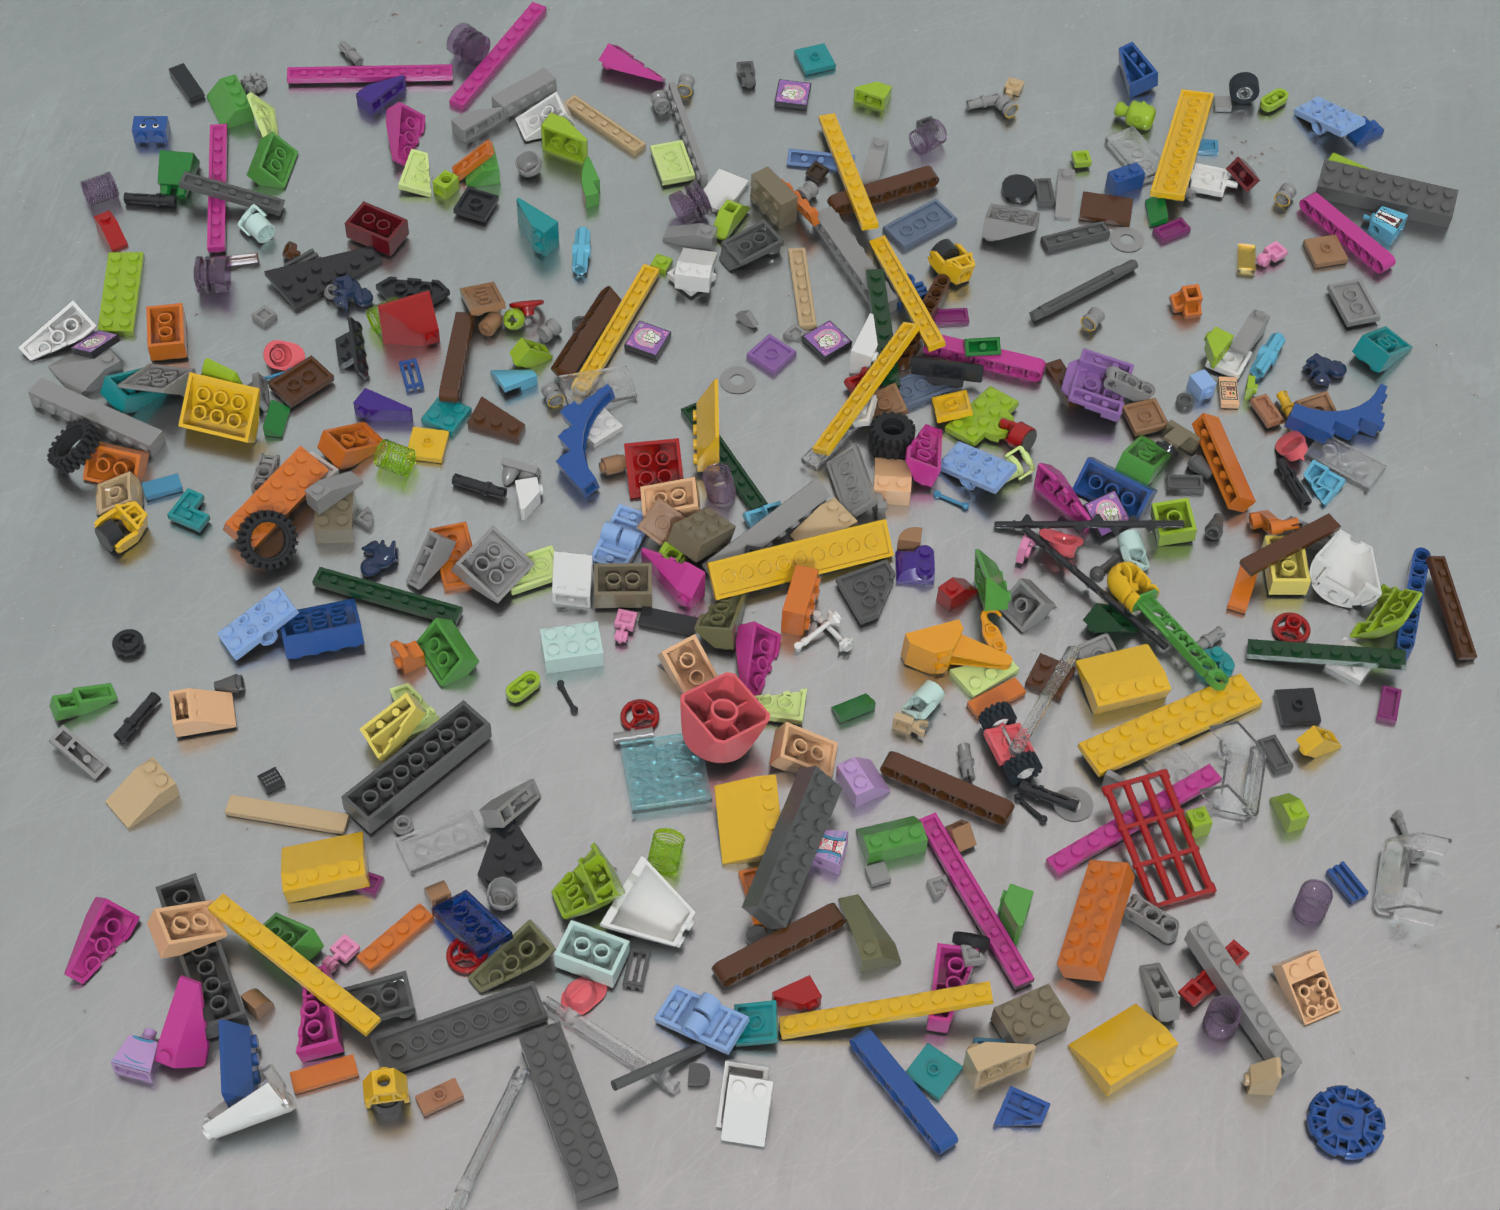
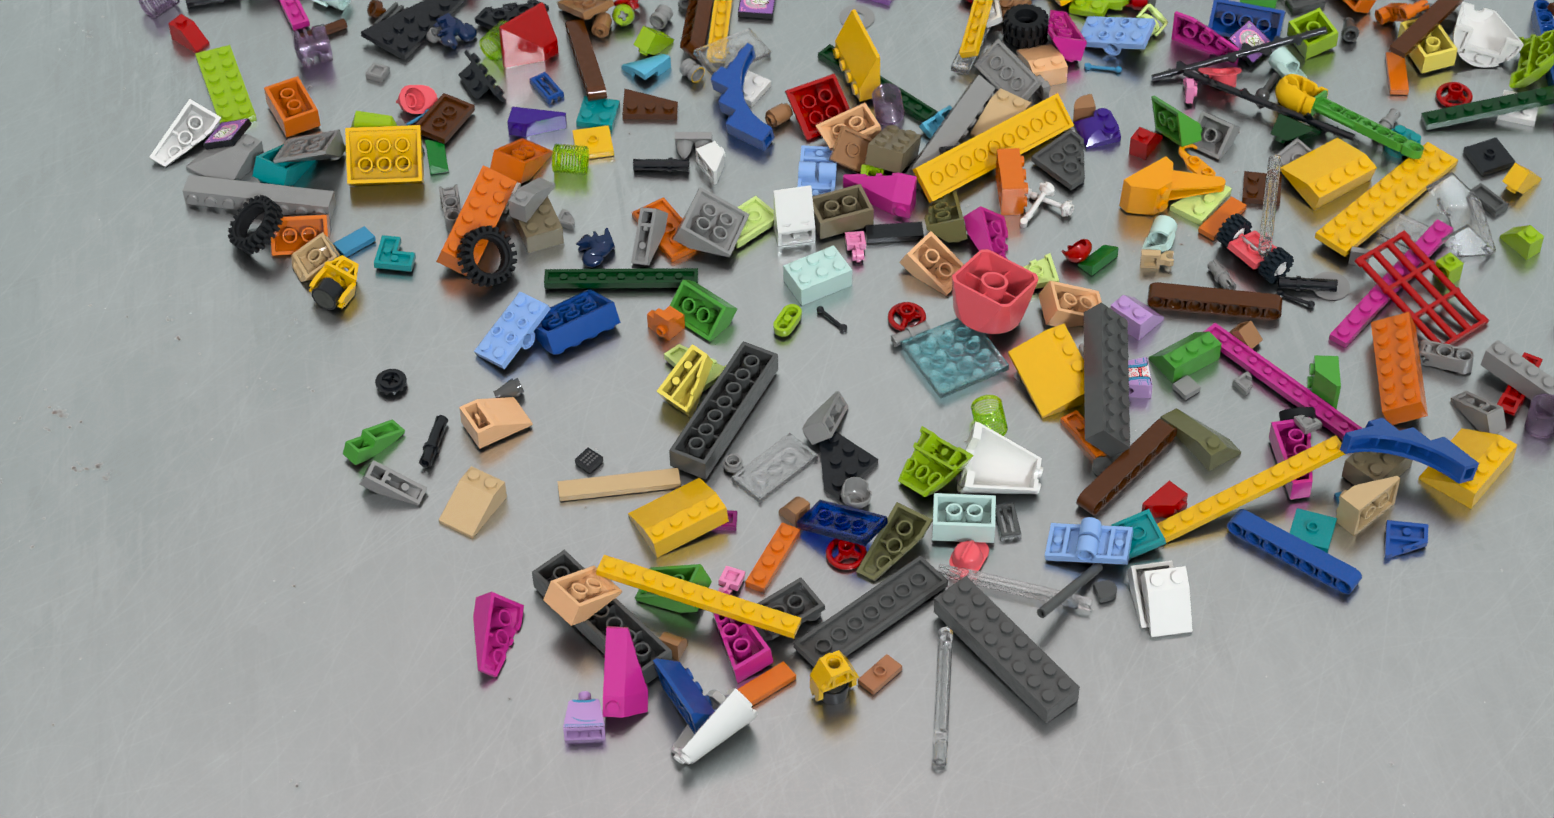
camera: 15 degrees left, 5 degrees down
none -> red hair [1061,239,1092,263]
none -> blue arch [1340,418,1479,484]

